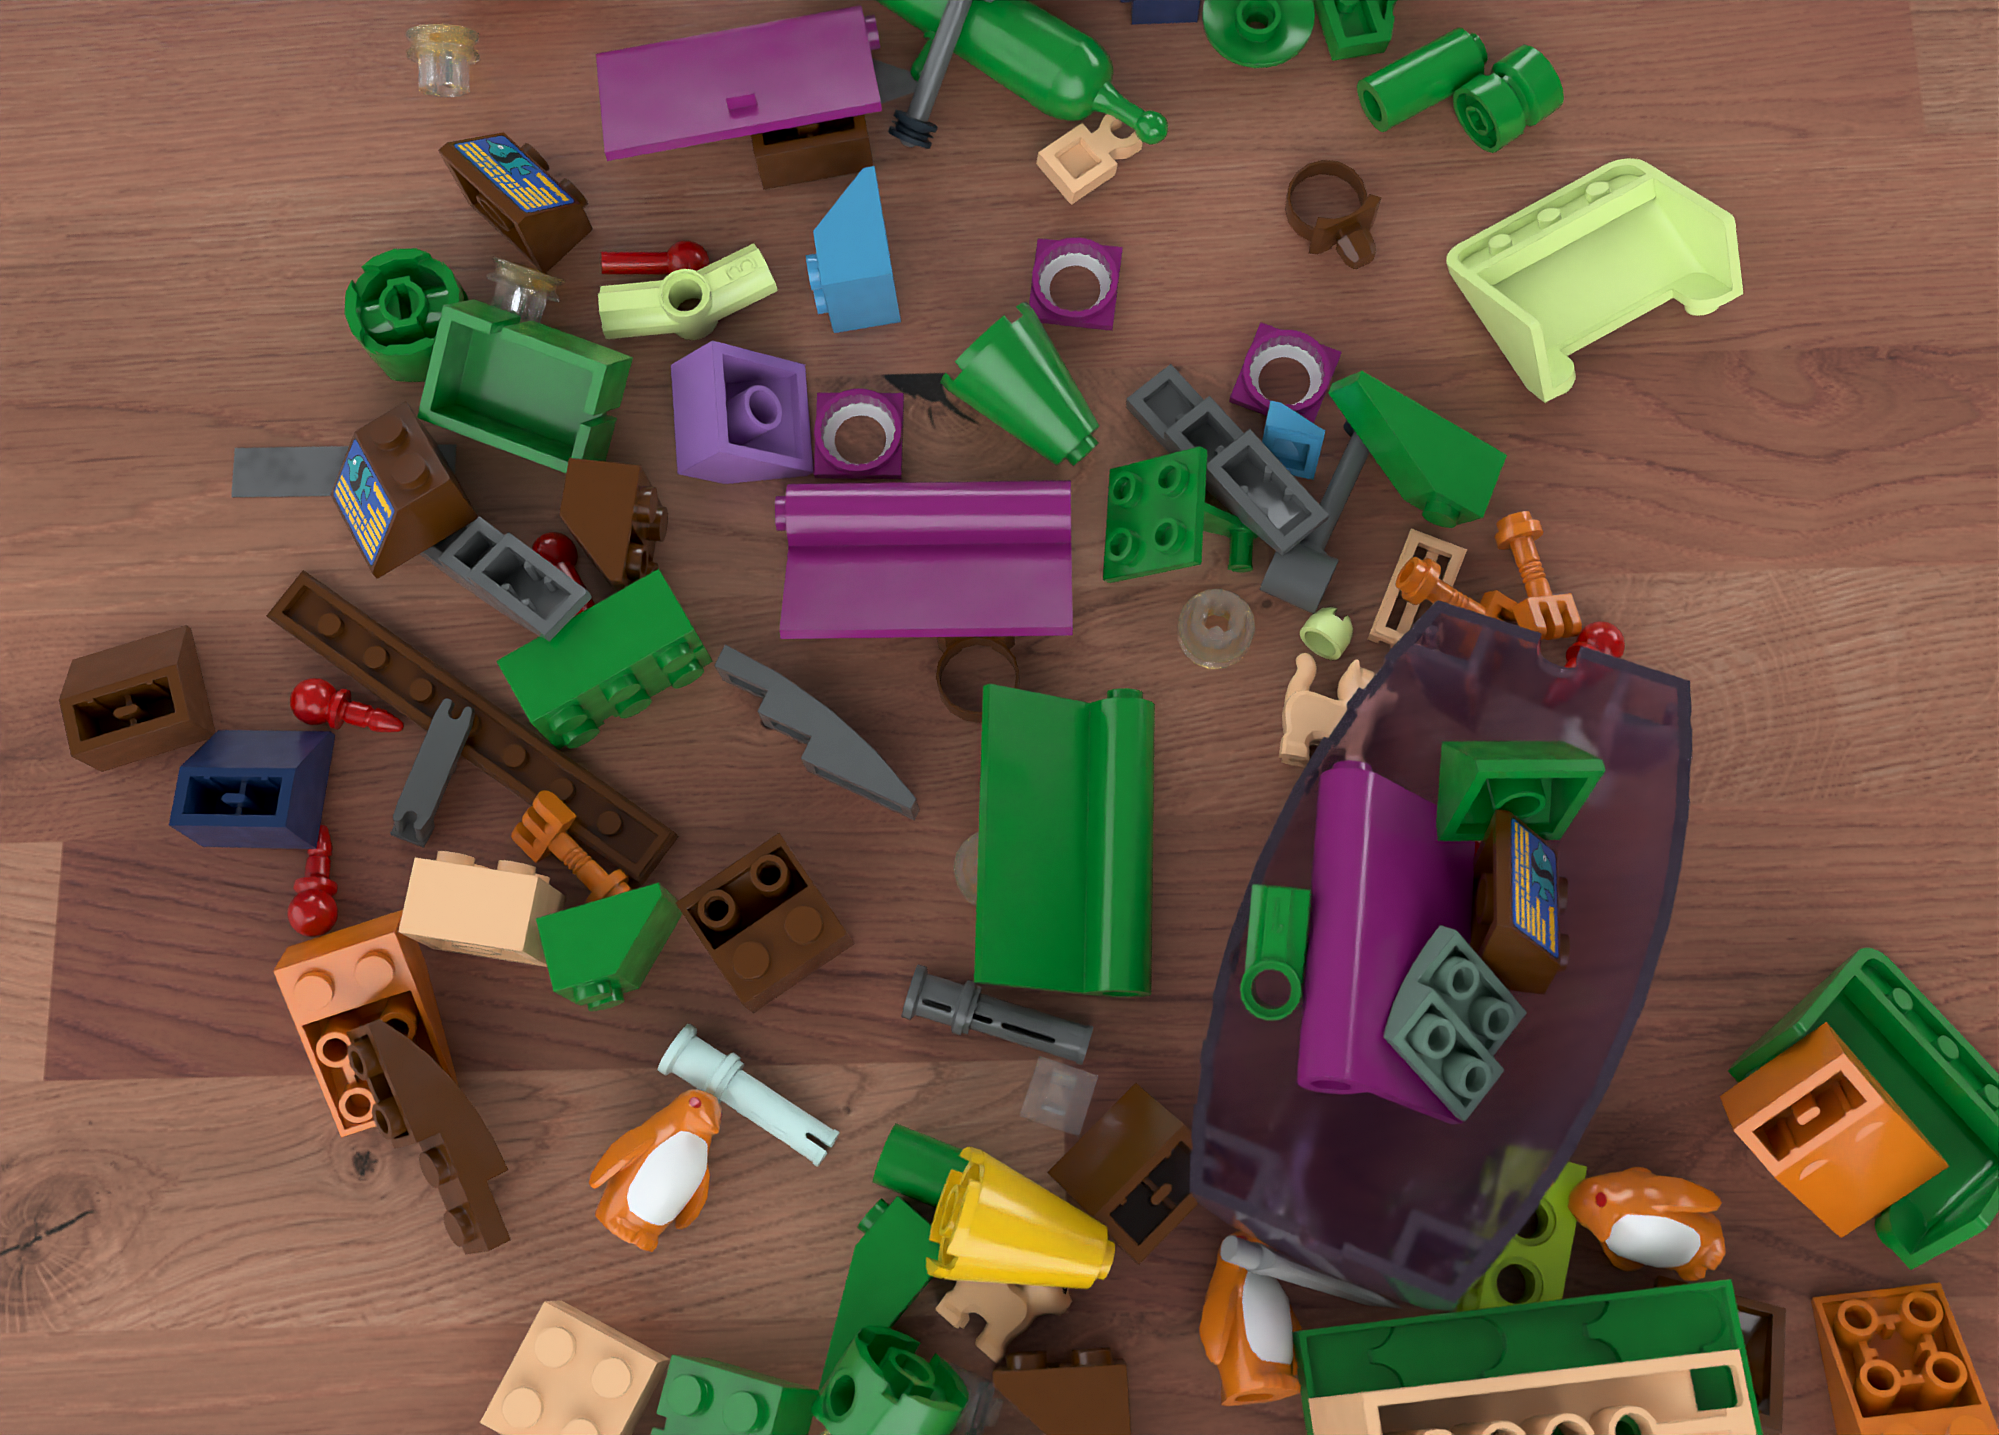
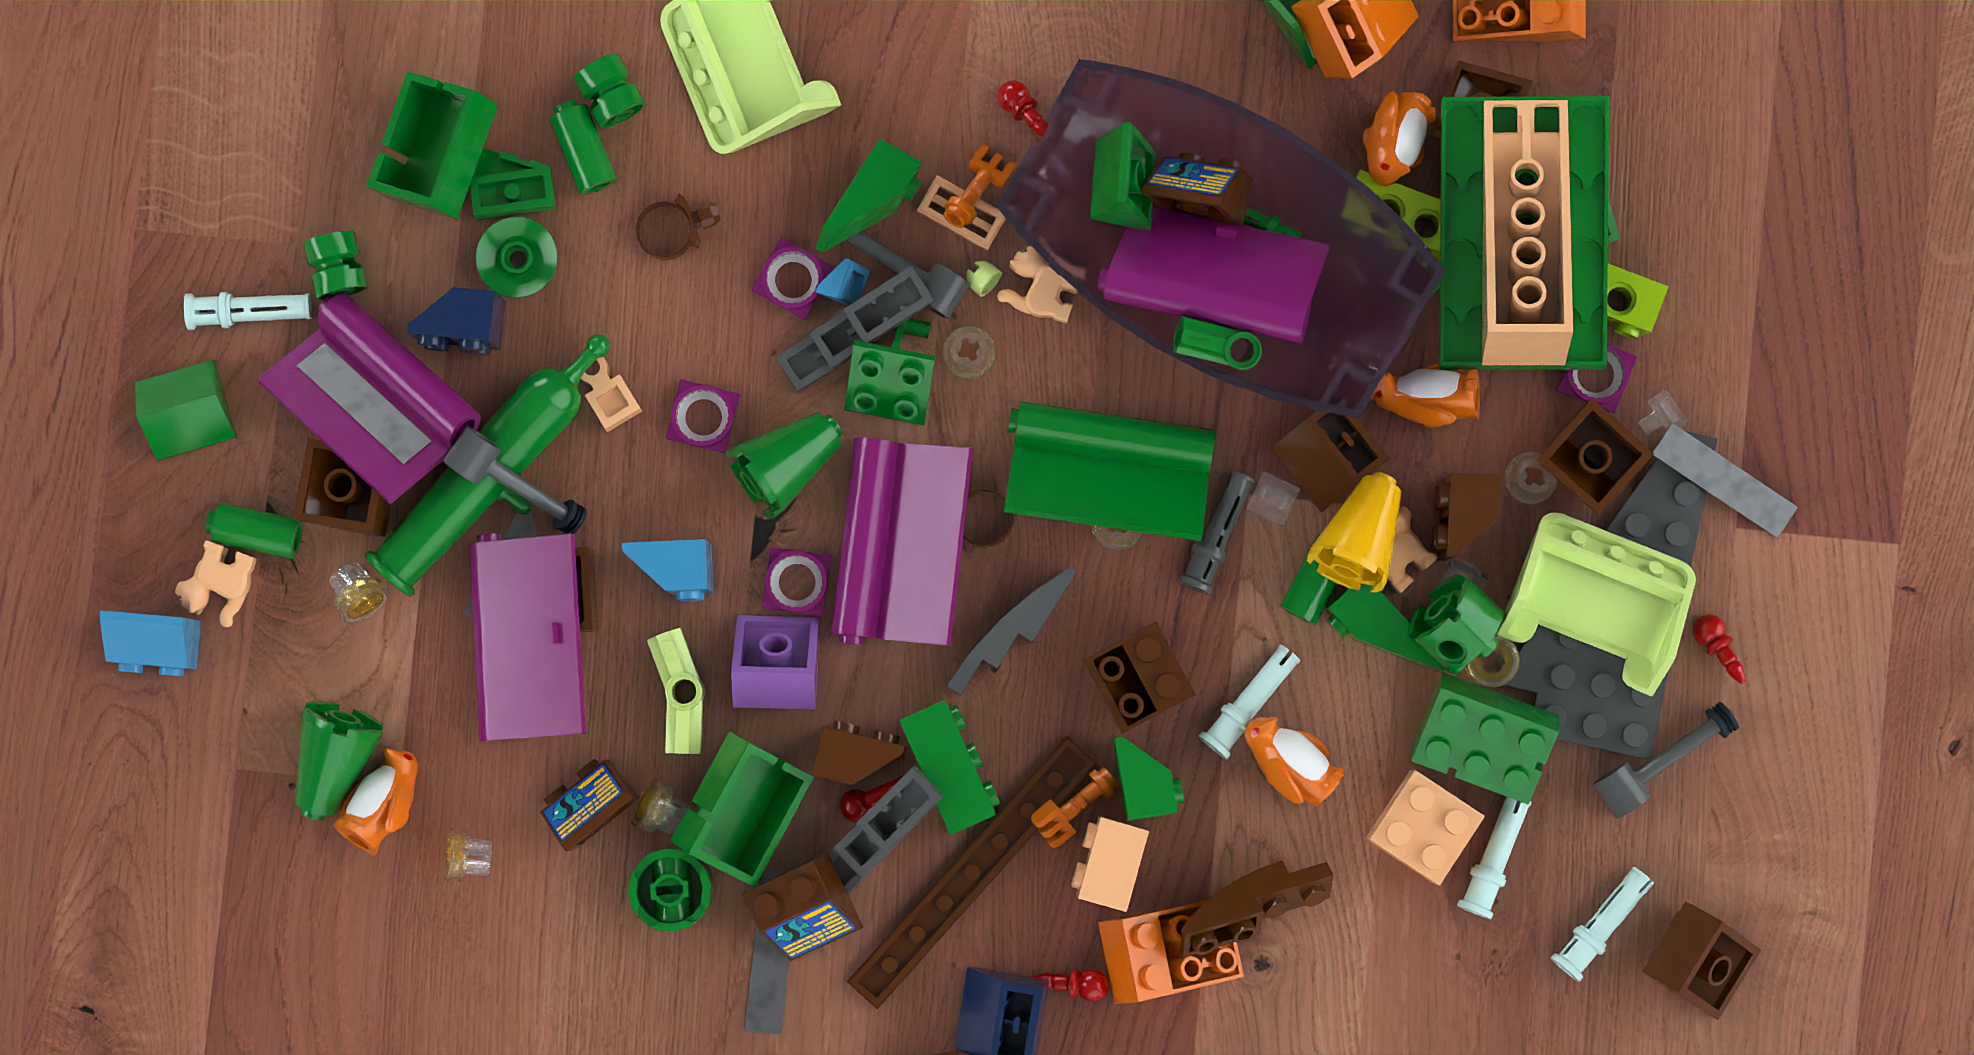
camera: 85 degrees left, 10 degrees up
red bar [290,678,404,732] -> none
dark grey piece [390,698,475,848] -> none
red bar [600,240,710,275] -> none
light grey bar [1220,1235,1403,1309] -> none
sand green slope [1384,925,1527,1121] -> none
orange hinge [1494,511,1582,642] -> none

